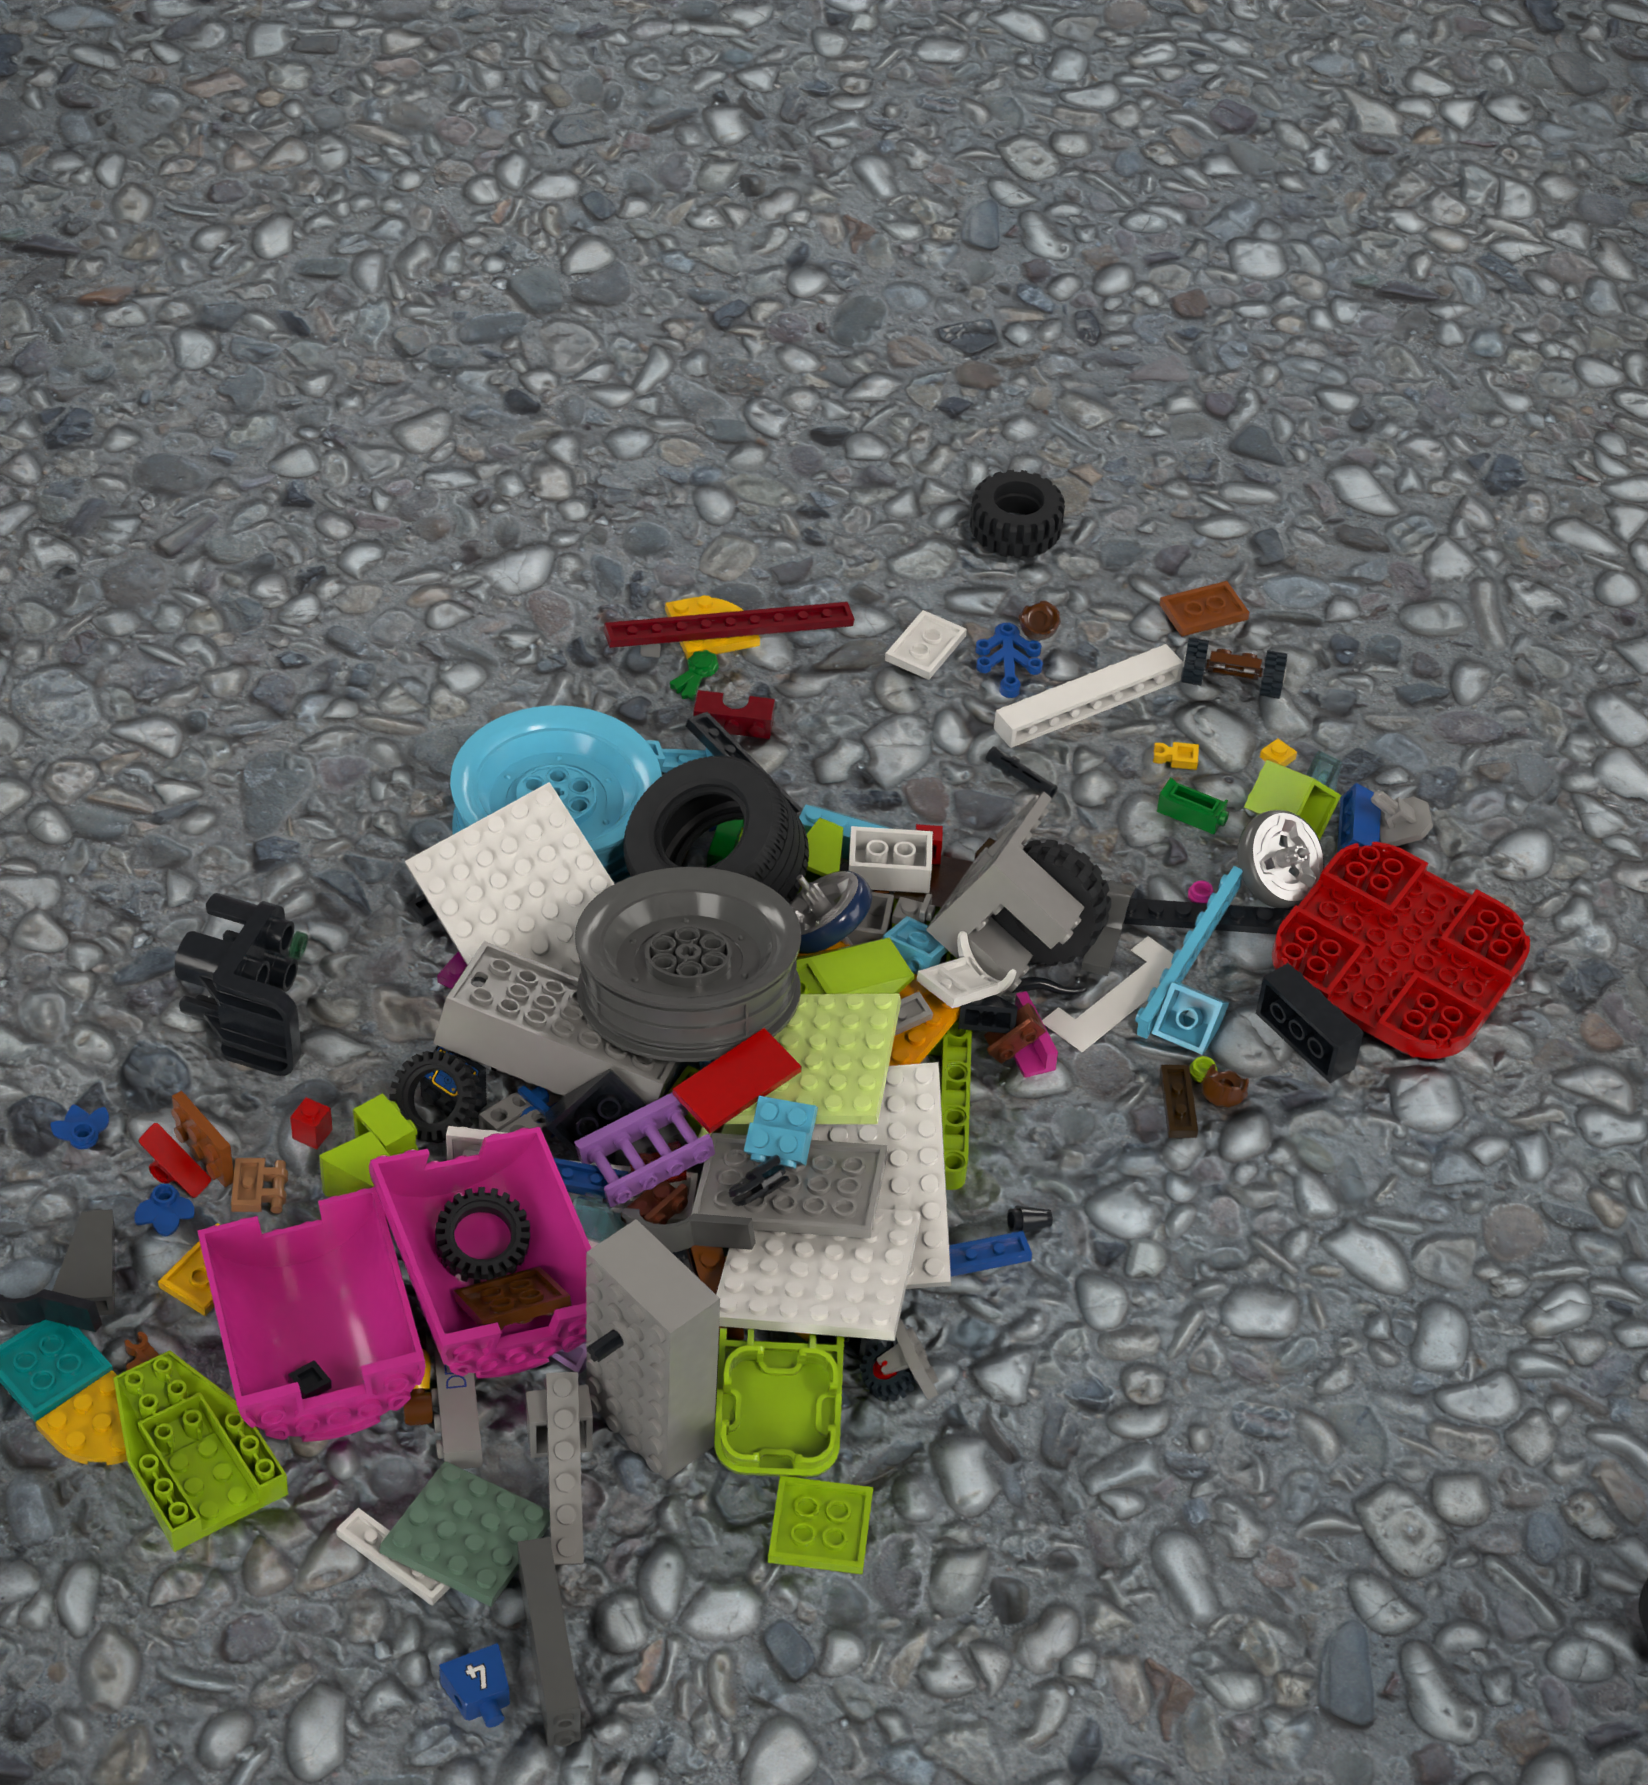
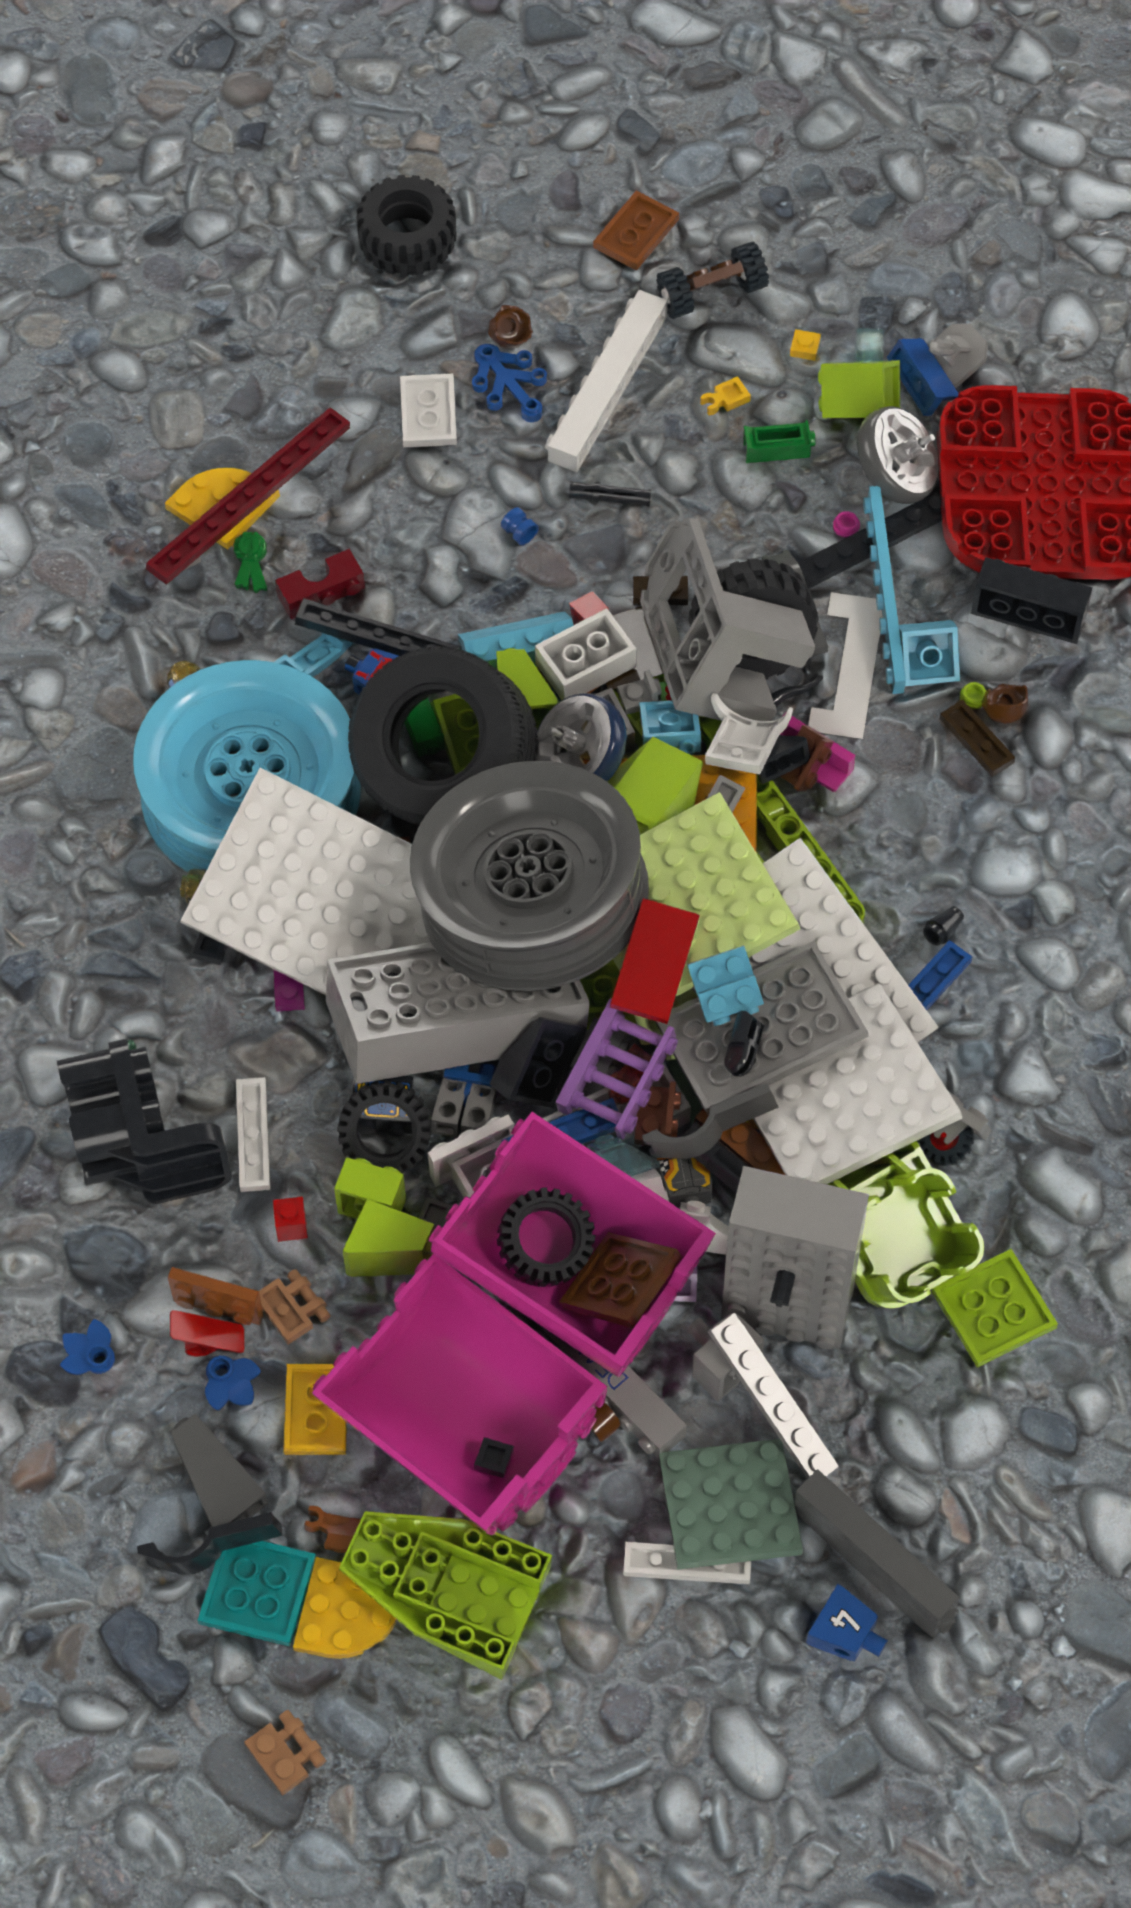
camera: 30 degrees left, 15 degrees up
none -> white plate [236,1077,270,1192]
none -> blue wheel [501,507,539,545]

